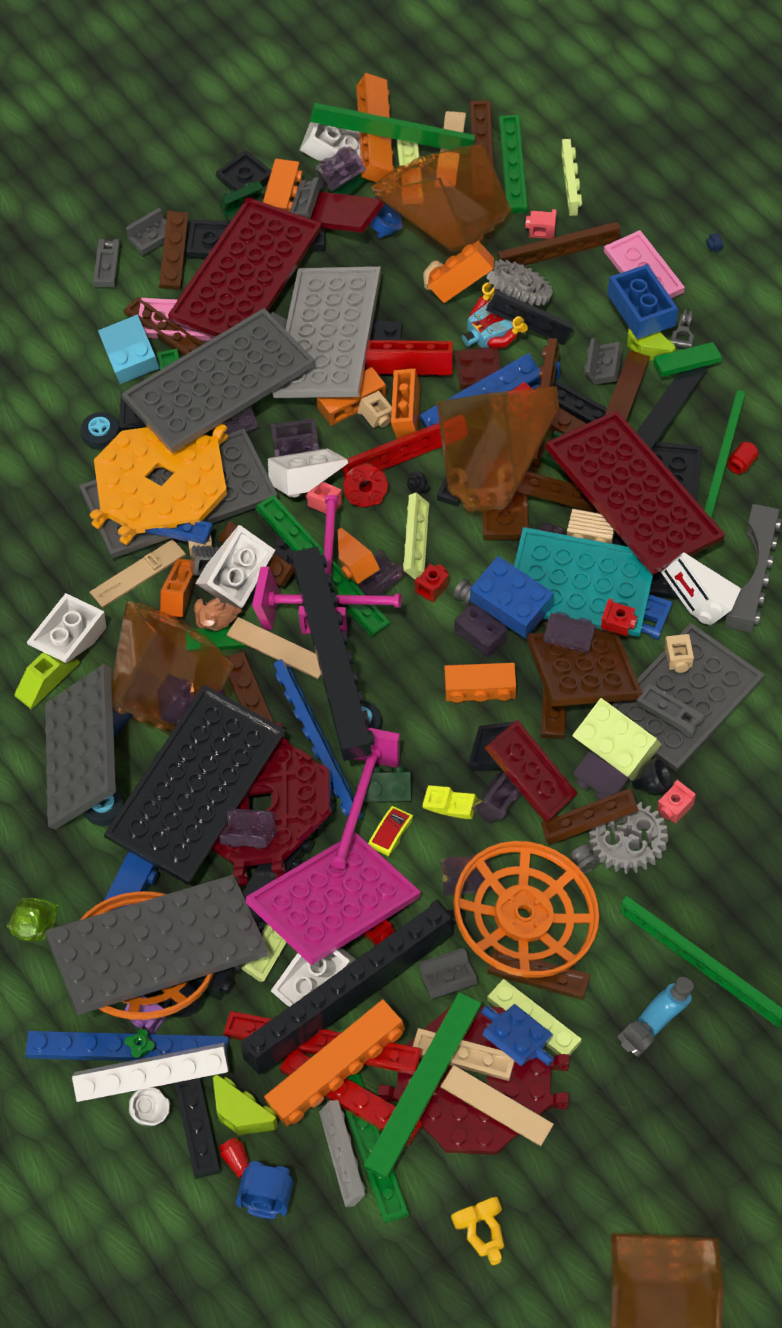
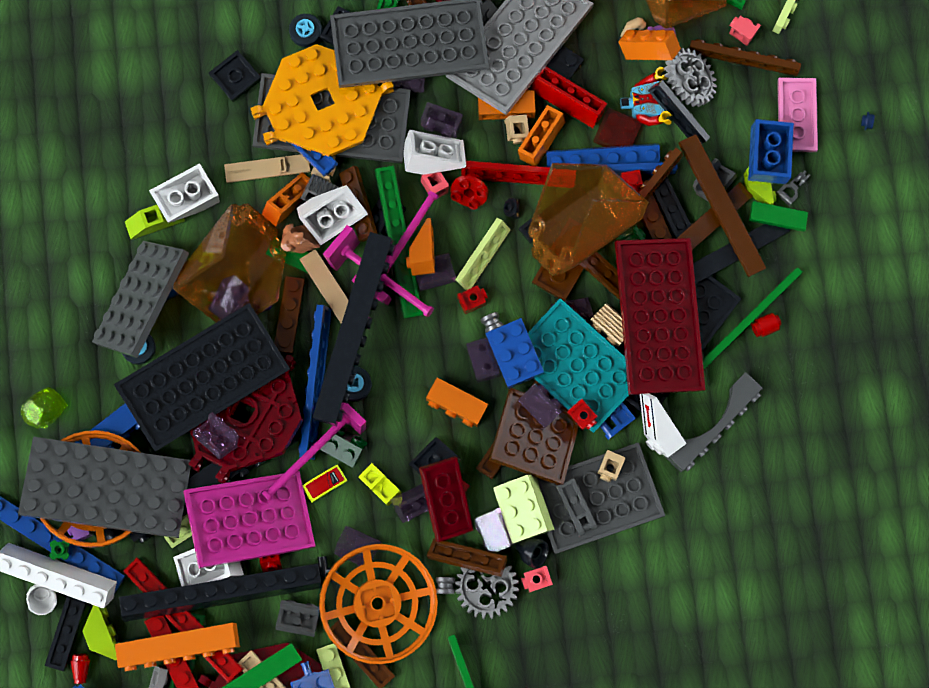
camera: 25 degrees right, 20 degrees up
none -> black plate [209,50,261,102]
none -> reddish brown tile [678,134,766,277]

